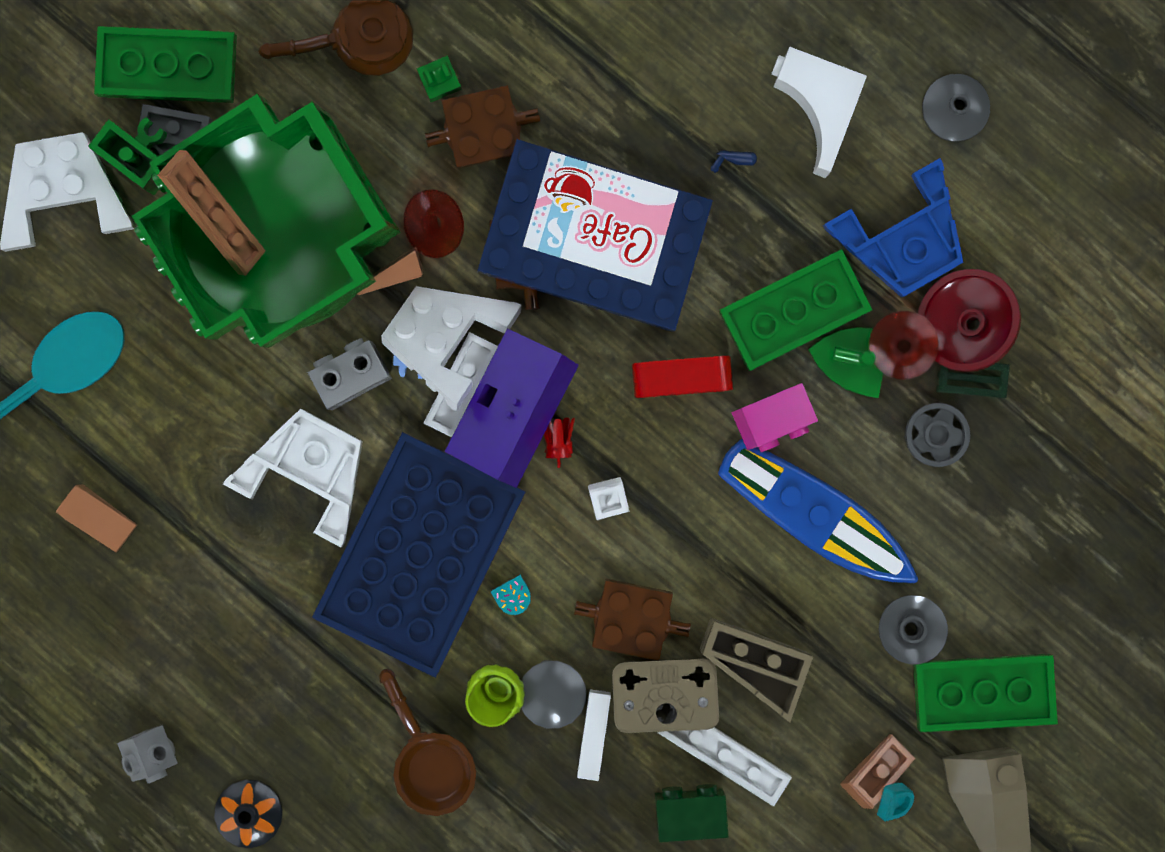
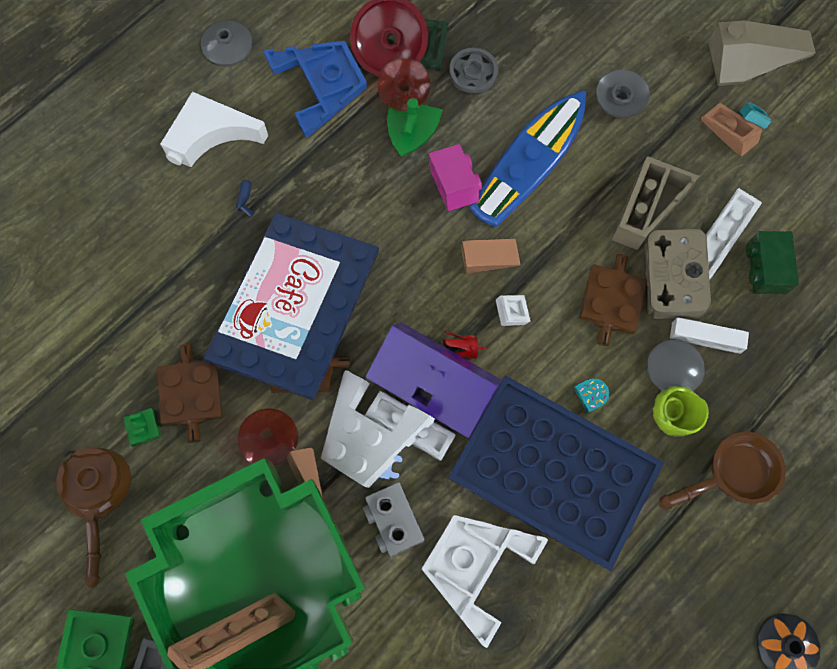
camera: 85 degrees left, 15 degrees down
red beam [632,356,733,398] -> none
green plate [719,249,872,371] -> none
green plate [913,654,1058,732] -> none
none -> nougat slope [461,239,521,274]

